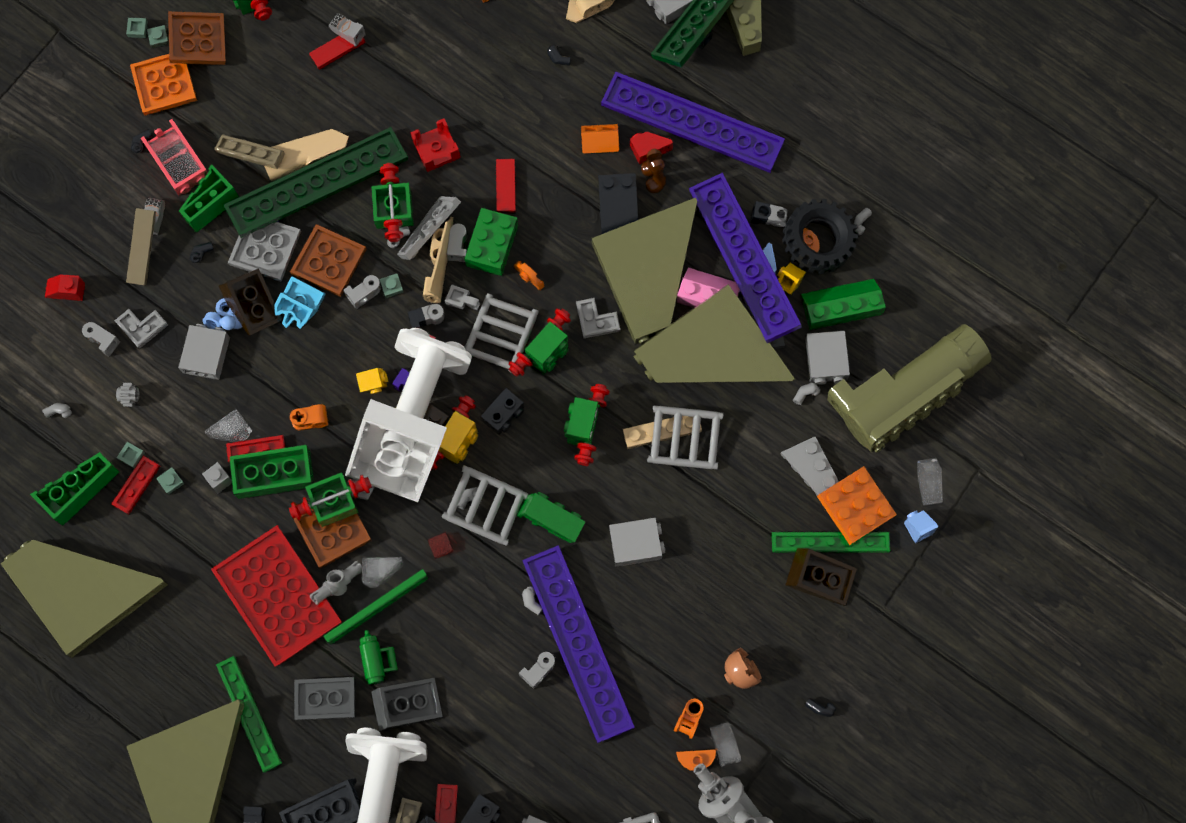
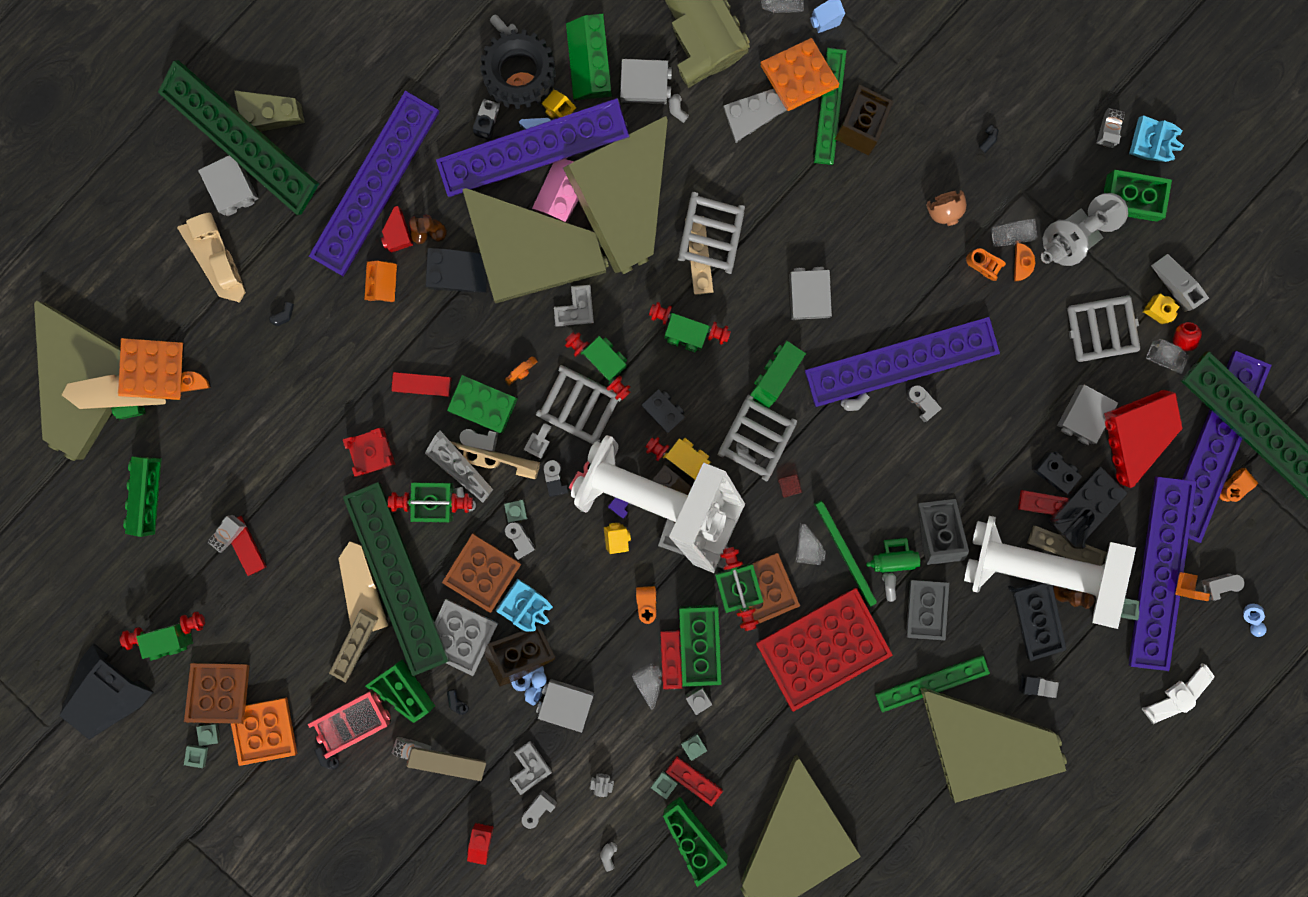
camera: 85 degrees left, 15 degrees up
light grey pin [310,561,364,605] -> none
none -> light grey arm [882,572,896,601]

